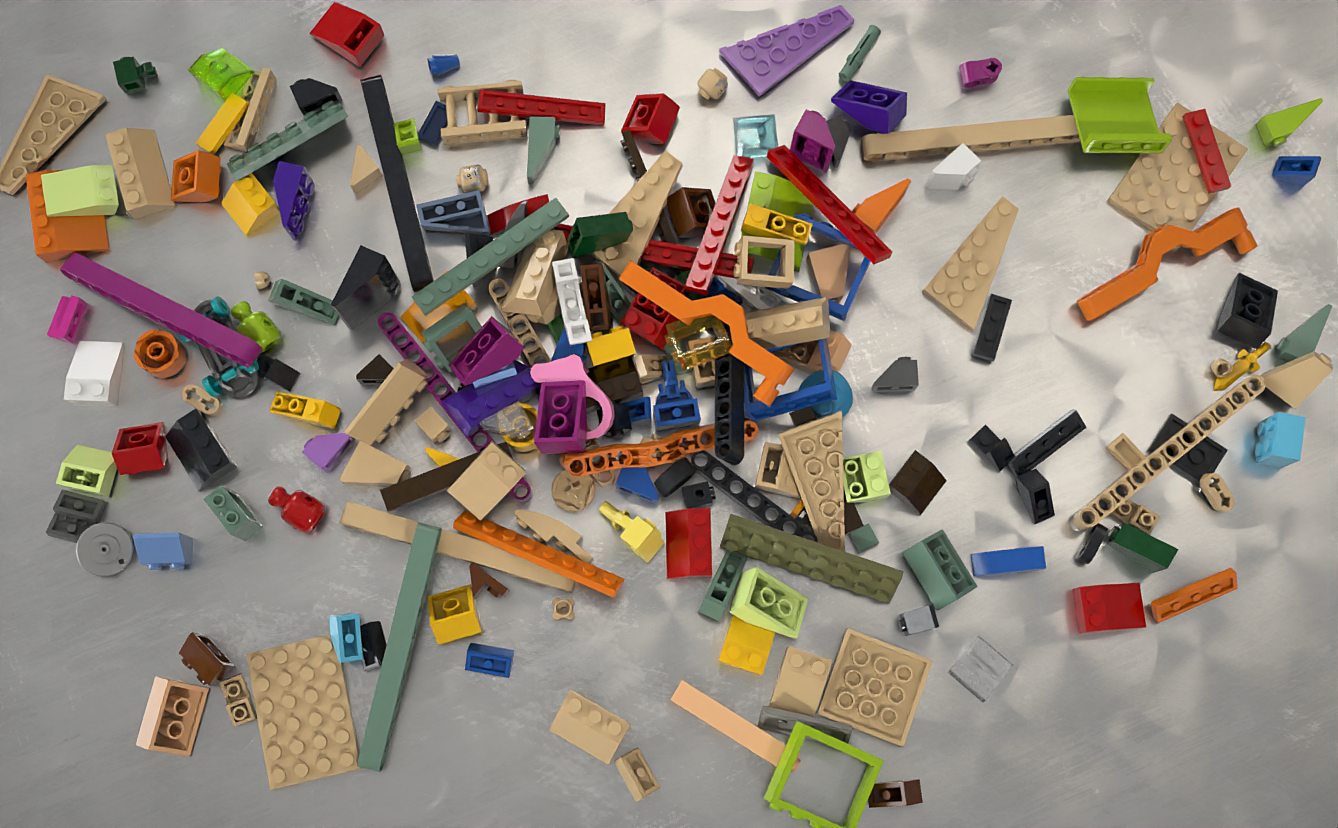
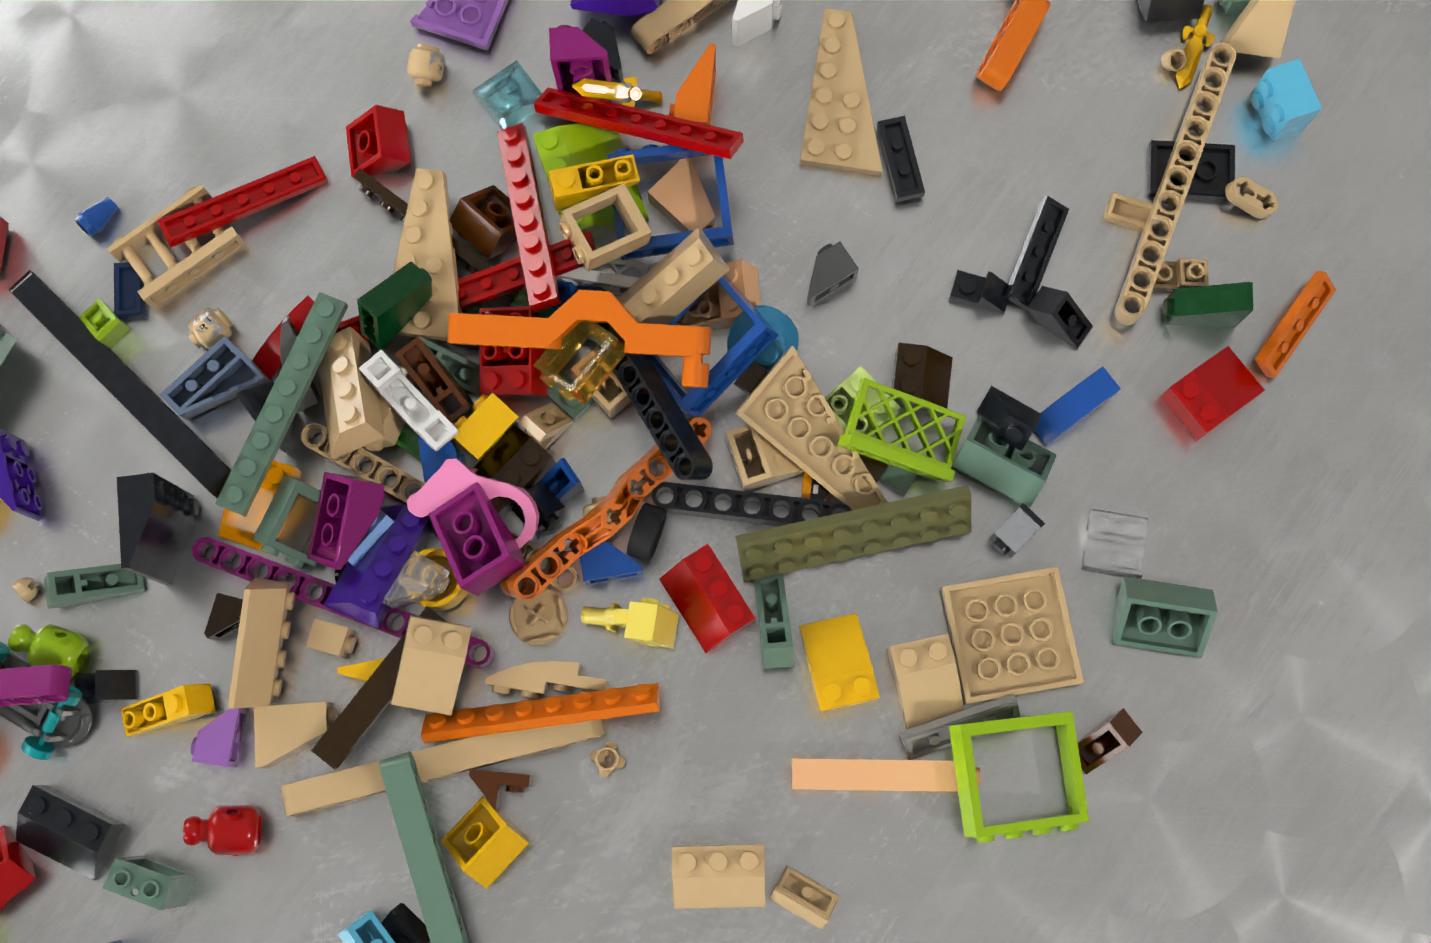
camera: 25 degrees left, 0 degrees up
tan beam [182,384,222,416] -> none
tan slope [350,145,382,193] -> none
blue slope [465,643,514,678] -> none
sand green slope [527,117,560,184] -> none
blue brick [653,360,701,431] -> none
black brick [681,481,716,509] -> none
yellowish green slope [729,566,808,639] -> none
black beam [1078,523,1108,564] -> none
none -> yellow sword [572,77,662,107]
none -> lime fence [837,378,966,482]
none -> black slope [977,386,1042,451]
none -> sand green slope [1112,576,1218,658]

